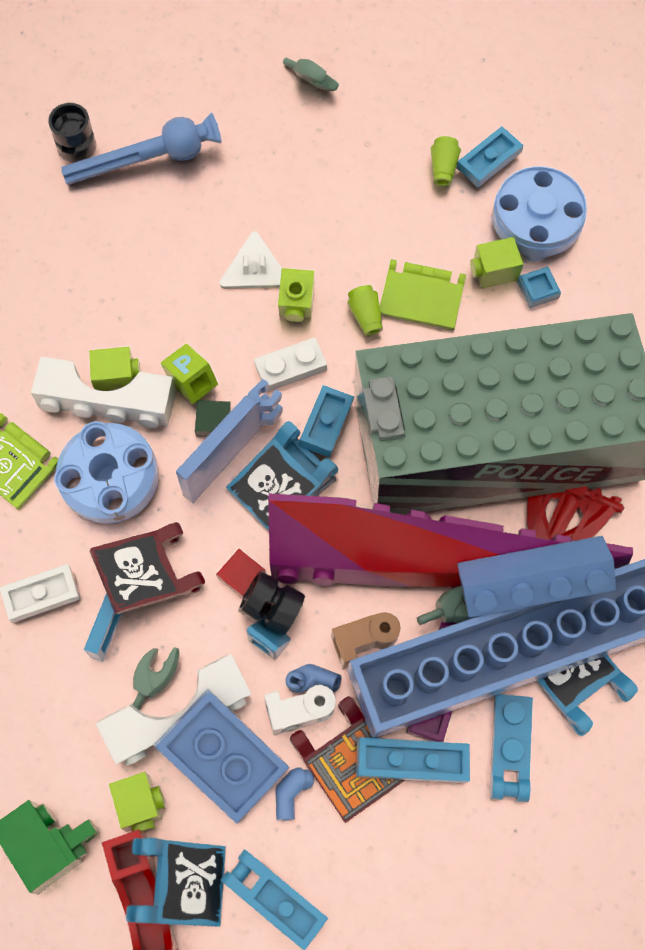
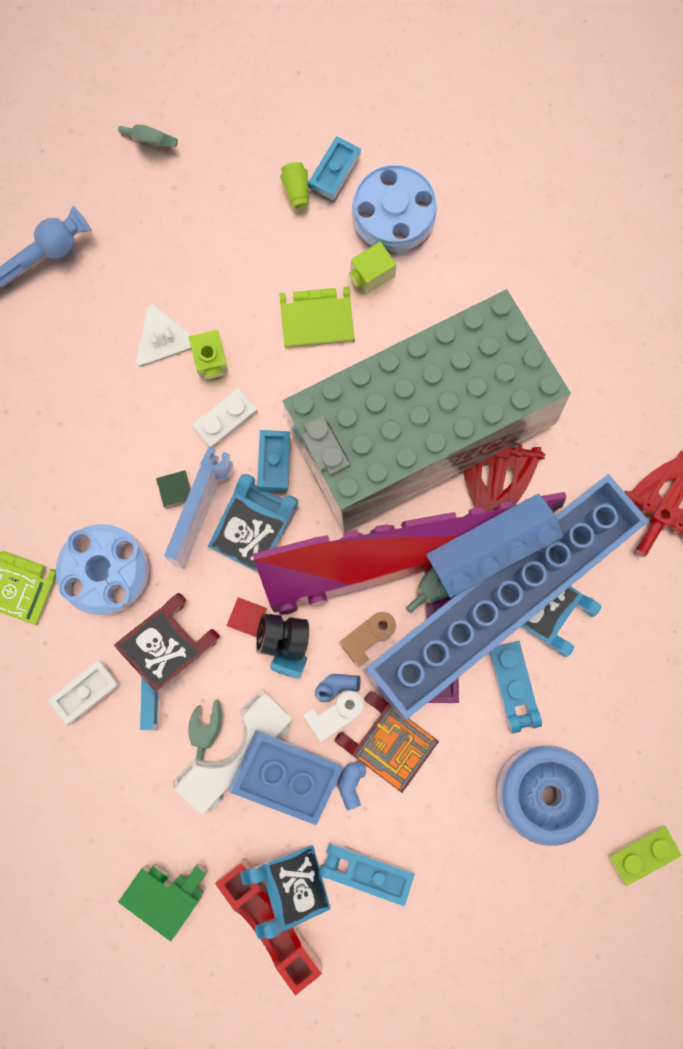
camera: 20 degrees left, 10 degrees up
white arch [31,356,176,428] -> none
lime brick [89,346,141,391] -> none
lime brick [109,771,166,832] -> none
lime brick [160,343,219,404] -> none
lime cone [347,285,383,336] -> none
dark azure plate [356,737,470,783] -> none
dark azure tile [517,266,561,308] -> none
none -> medium blue wheel [497,745,599,846]

